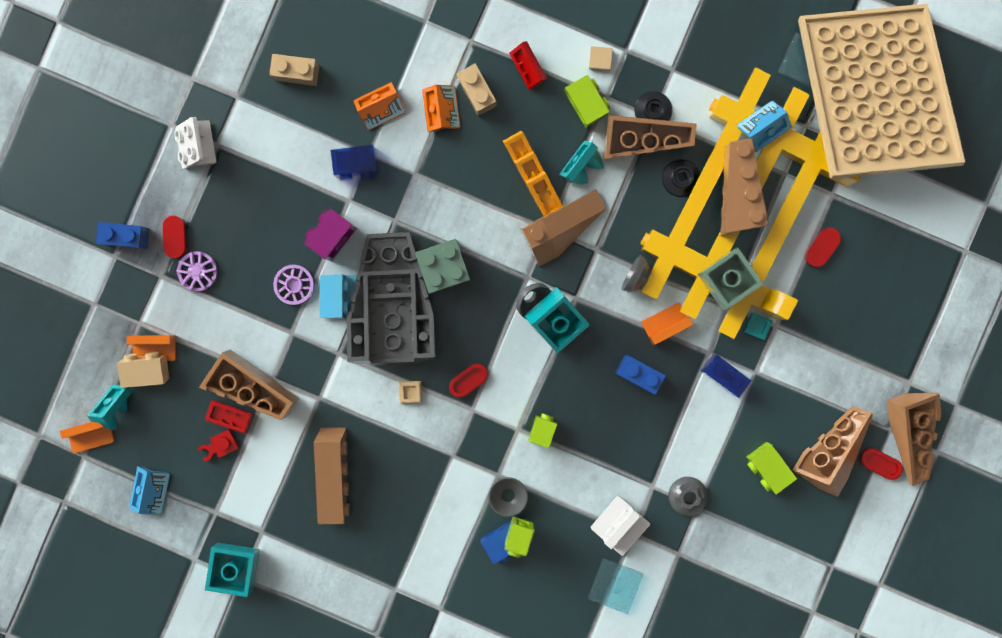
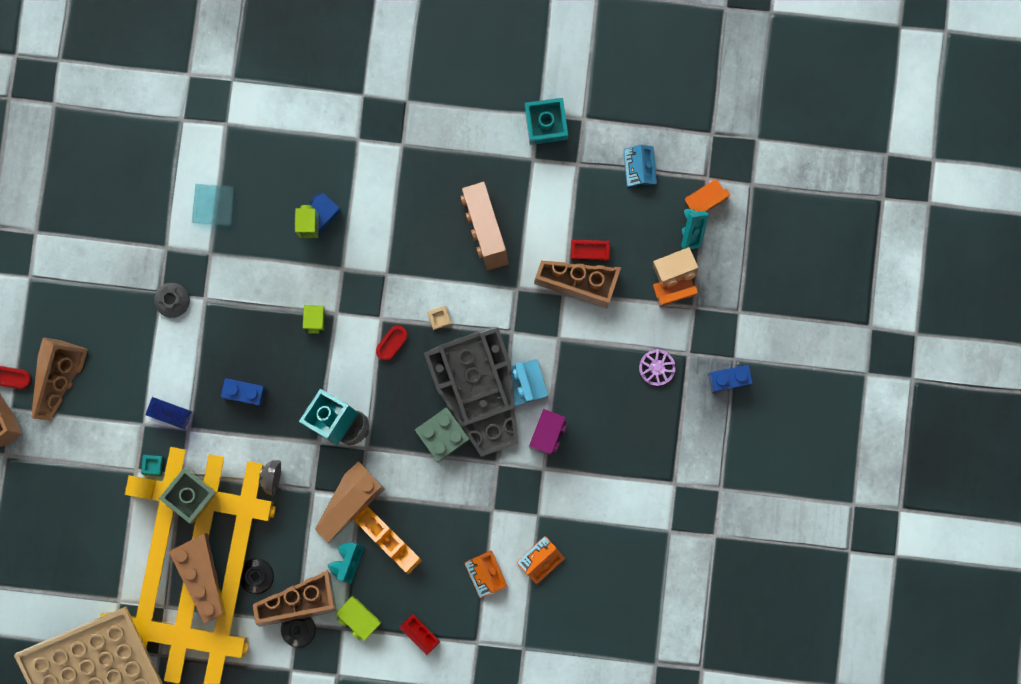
camera: 170 degrees right, 5 degrees down
red tile [163,216,187,259] -> none
white bracket [174,117,216,169] -> none
red plate [198,429,240,461] -> none
tan brick [269,54,319,86] -> none
lavender wheel [273,265,314,305] -> none
clear blue brick [330,145,379,181] -> none
tan brick [456,63,497,116] -> none
dark grey piece [488,477,528,517] -> none
tan tile [589,46,613,71] -> none
white bracket [591,496,650,556] -> none
orange panel [641,303,693,345] -> none
dark azure panel [737,101,792,152] -> none
lime brick [746,442,797,494] -> none
red tile [805,228,841,267] -> none

